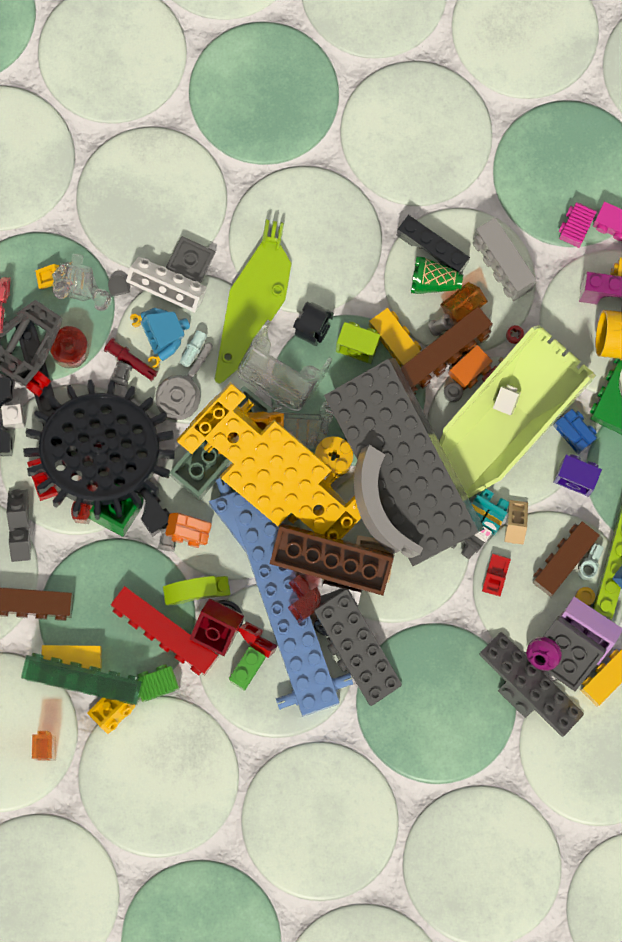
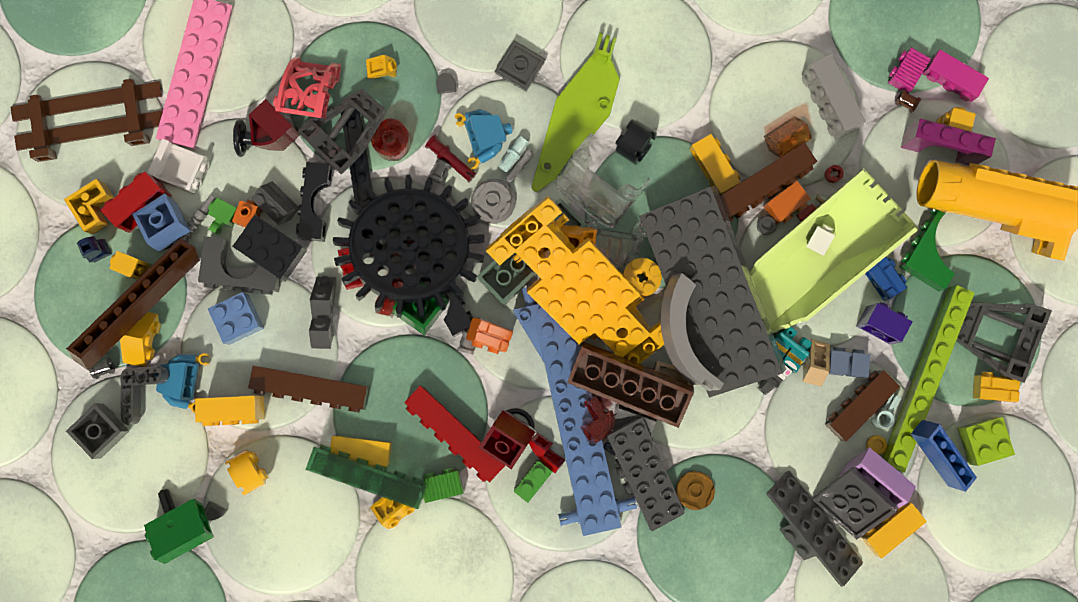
camera: 10 degrees right, 5 degrees up
white brick [1,404,25,430] -> none
red wheel [25,371,51,397] -> none
clear orange brick [32,731,56,761] -> none
clear torso [52,254,111,311] -> none
white brick [126,257,207,313] -> none
lime arch [163,576,231,605] -> none
lime brick [336,322,380,364] -> none
black arch [396,214,470,274] -> none
green cone [411,256,463,294] -> none
light grey bush [428,314,454,336] -> none
red slope [482,553,511,597] -> none
magenta piece [526,637,562,671] -> none
none -> pearl gold tile [676,471,715,510]
none -> sand blue piece [829,347,870,378]
none -> reddish brown bush [895,89,921,113]

